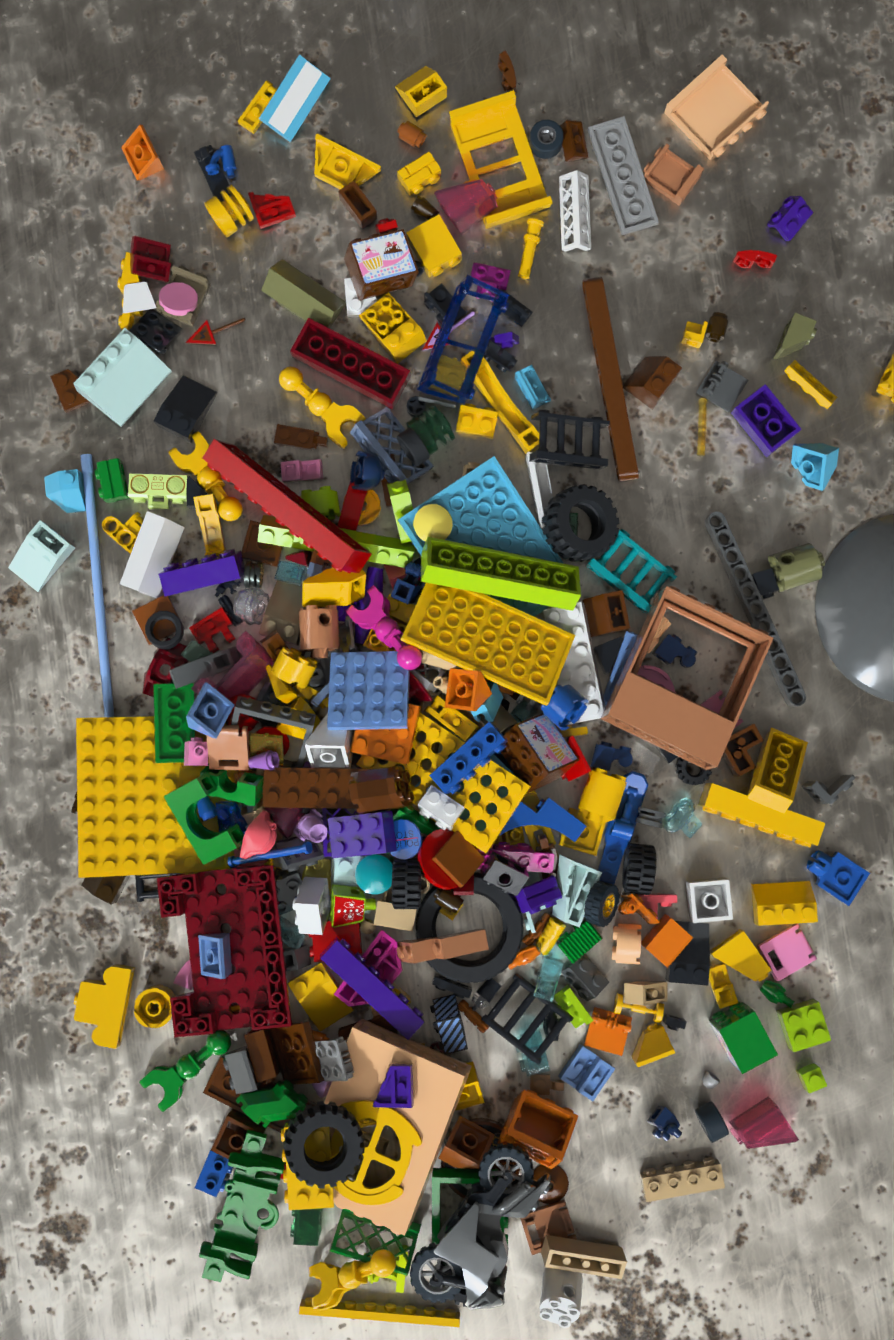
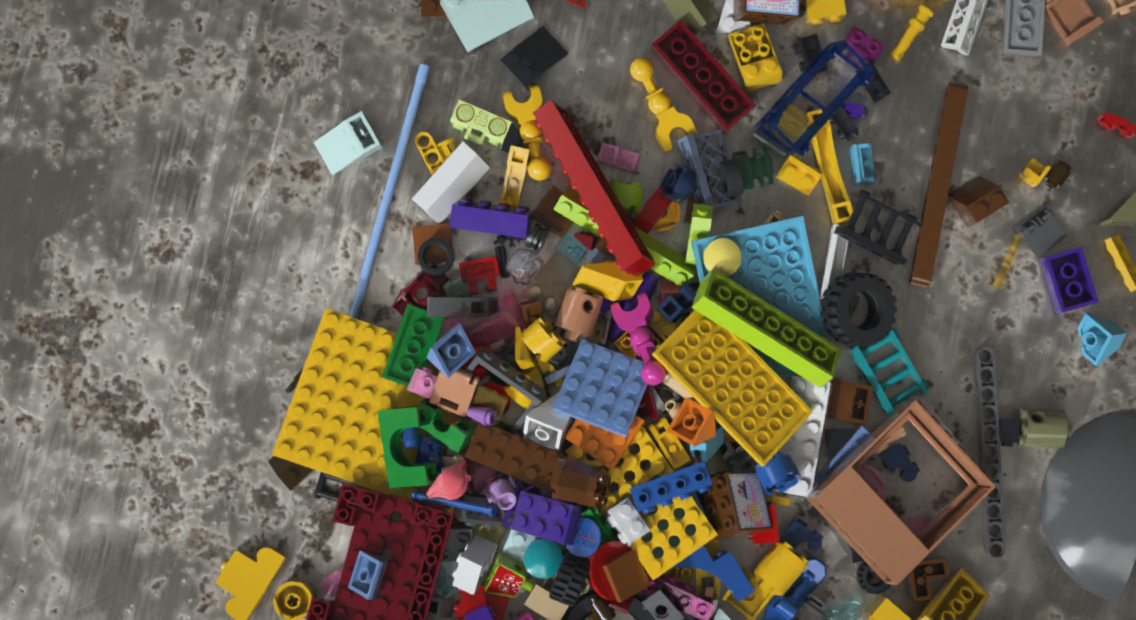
camera: 20 degrees right, 0 degrees up
medium azure slope [44,469,86,513] -> none
green brick [95,458,129,503] -> none
reddish brown hinge [274,424,328,451] -> none
tan hinge [360,918,377,934] -> none
black wheel [407,396,426,418] -> none
piece [422,311,475,351] -> none

